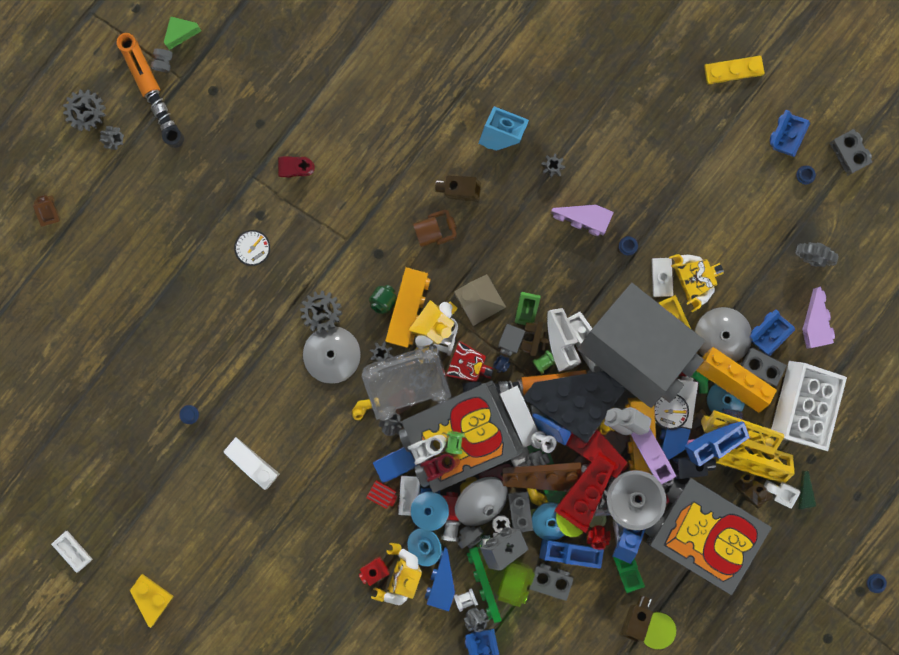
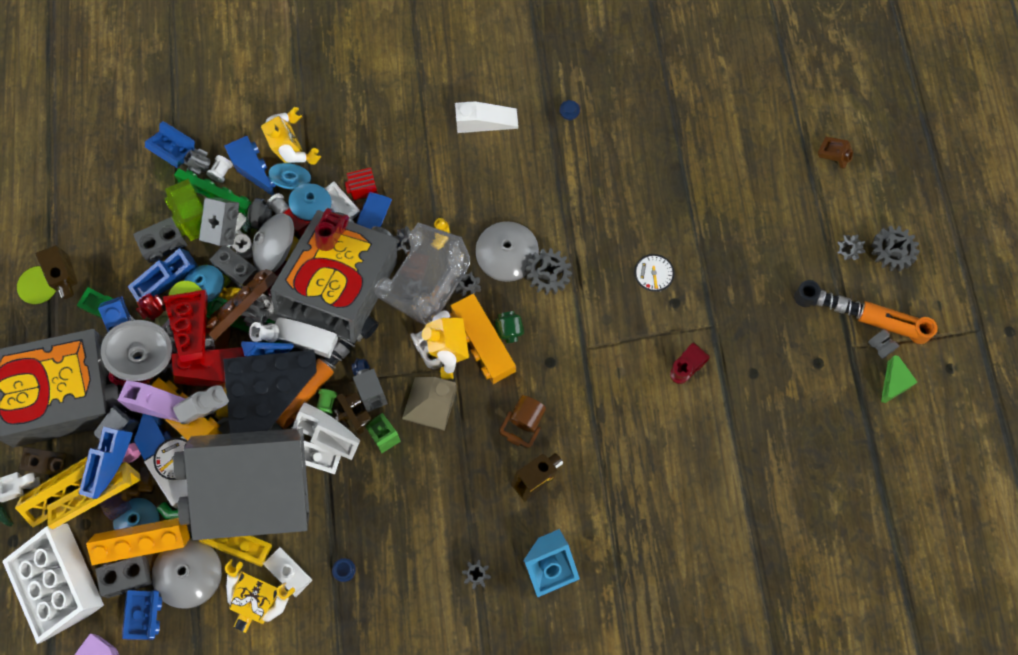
camera: 135 degrees right, 15 degrees down
red brick [359,556,390,586] -> none
white piece [408,435,448,465] -> none
bright green bush [445,431,465,454] -> none
red torso [446,341,494,382] -> none
lavender slope [551,205,614,237] -> none

